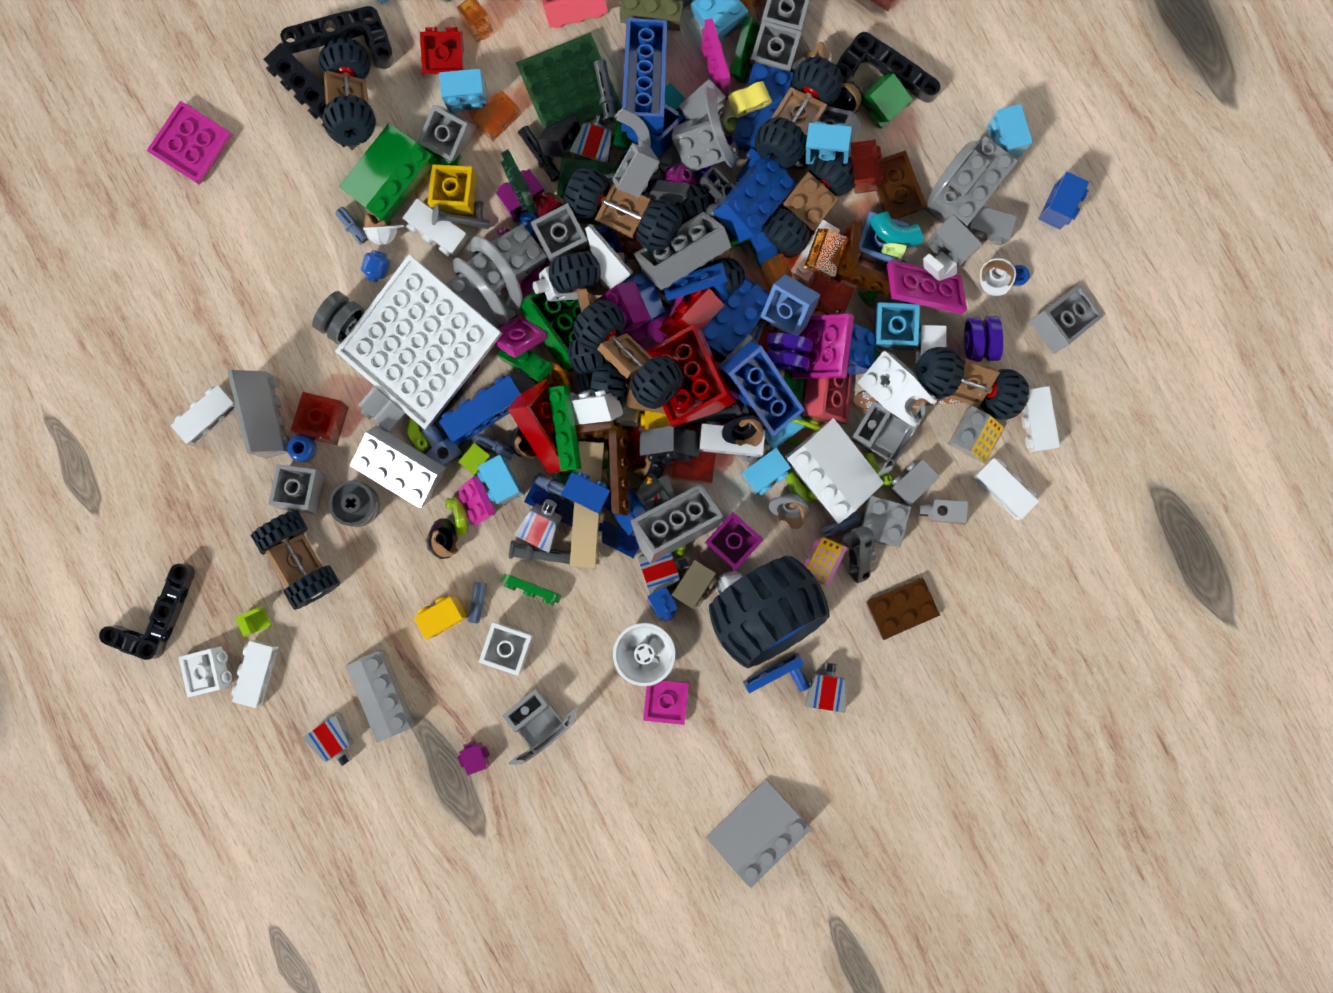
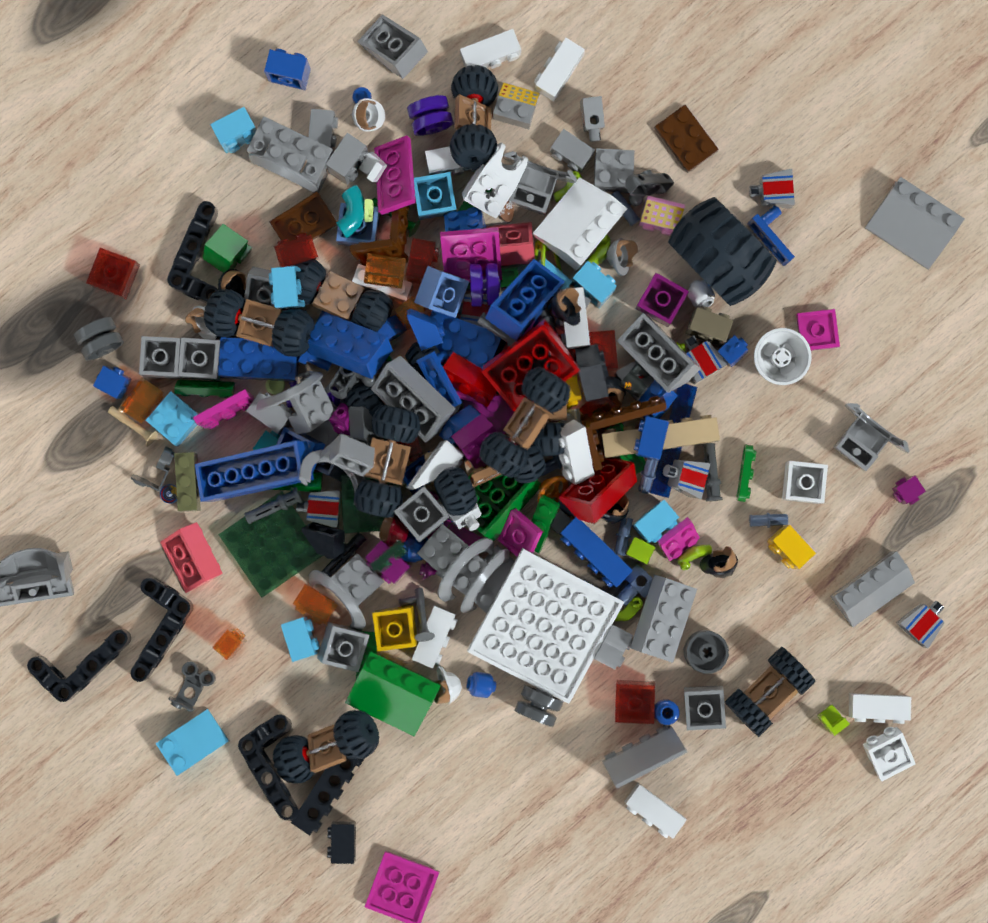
camera: 115 degrees left, 0 degrees up
black beam [99,563,195,660] -> none
sand blue axle [335,206,368,245] -> none
red plate [420,27,464,74] -> none
green plate [547,385,582,471] -> none
light yellow axle [728,81,772,117] -> none
none -> light grey piece [308,553,384,631]
none -> black brick [327,821,356,864]
none -> blue slope [407,309,446,351]

